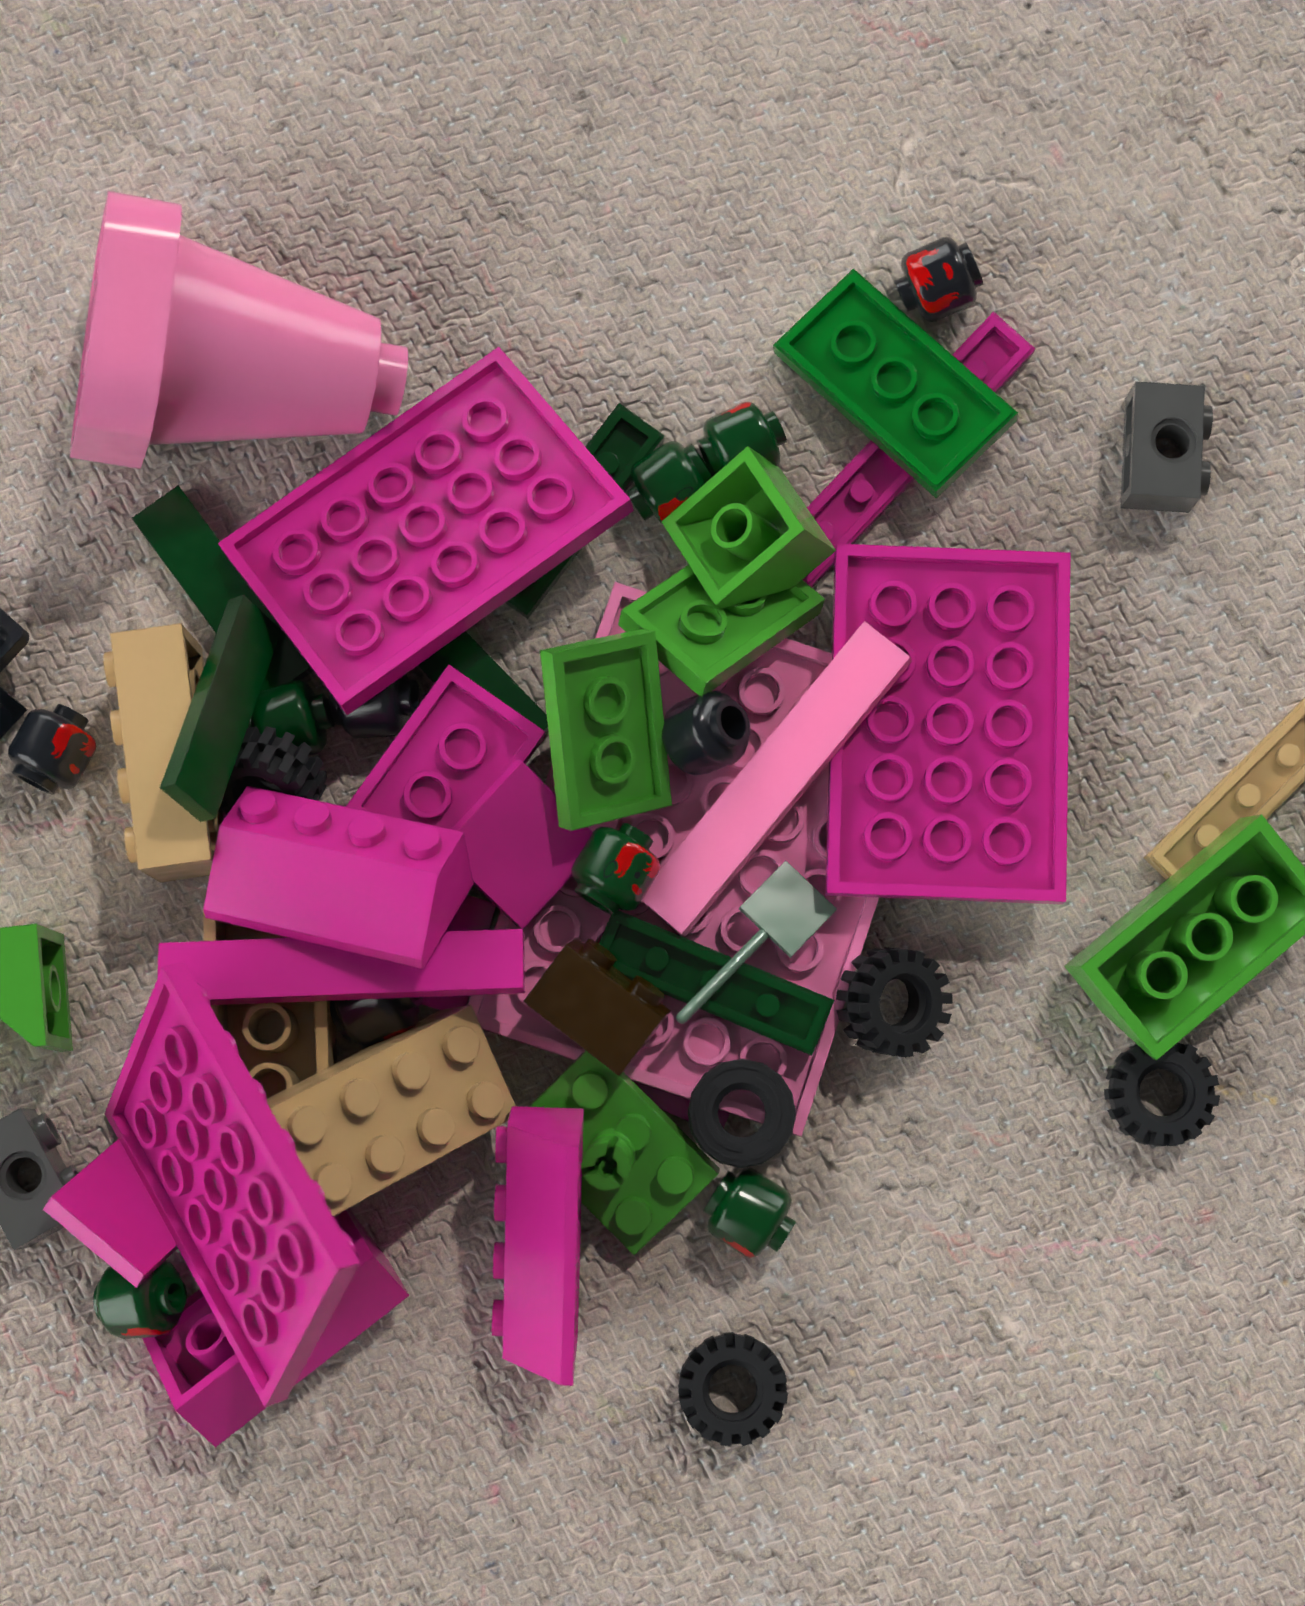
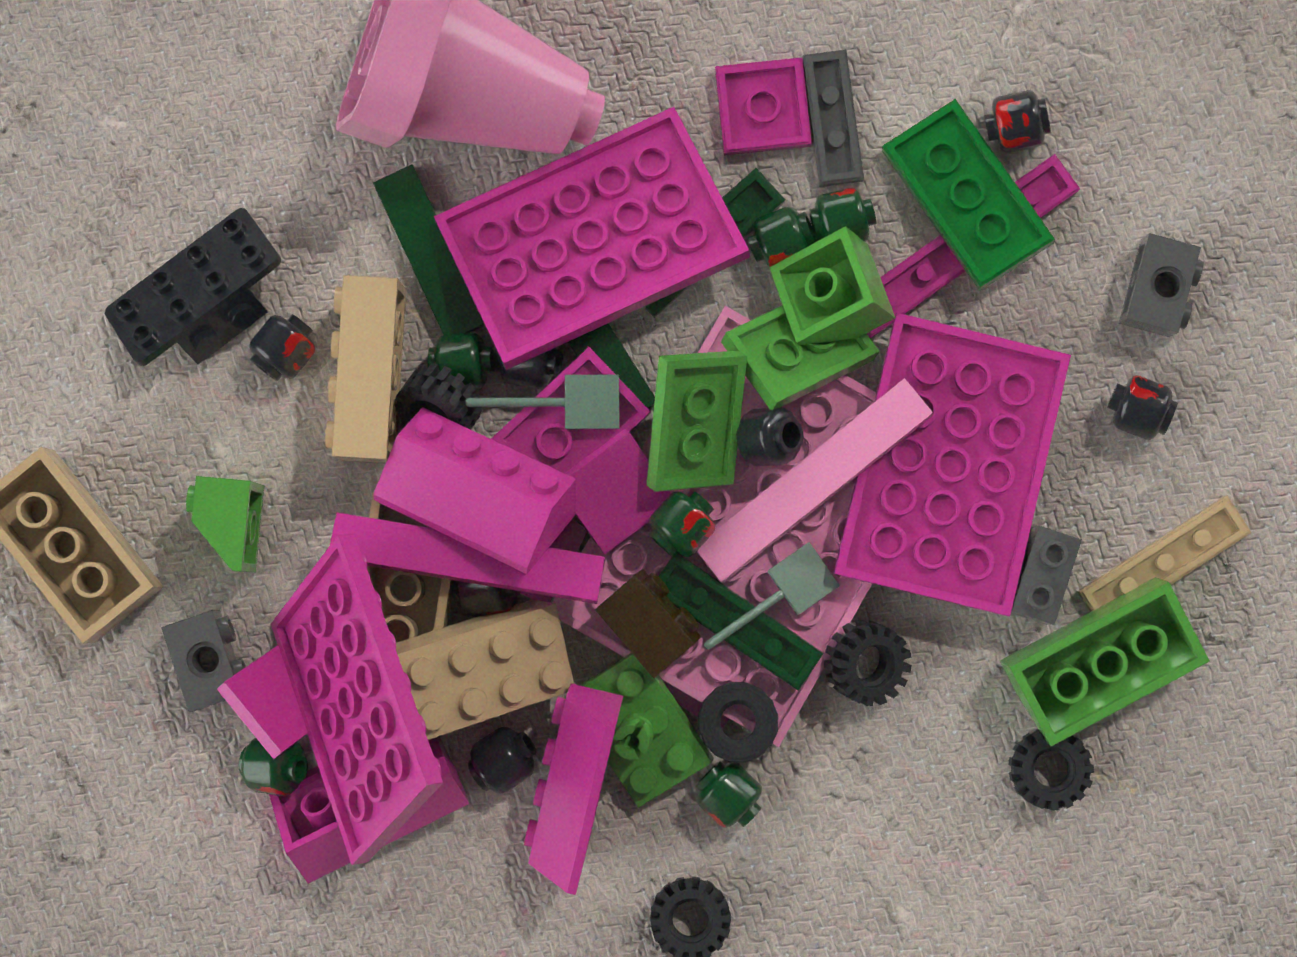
camera: 15 degrees right, 5 degrees up
dark green tile [160,595,281,822] -> none
none -> sand green piece [465,375,619,429]
none -> black head [468,727,536,794]
none -> dark pink tile [715,57,812,156]
none -> dark grey tile [802,49,864,187]
none -> dark grey brick [1011,526,1082,625]
none -> black head [1107,375,1178,440]

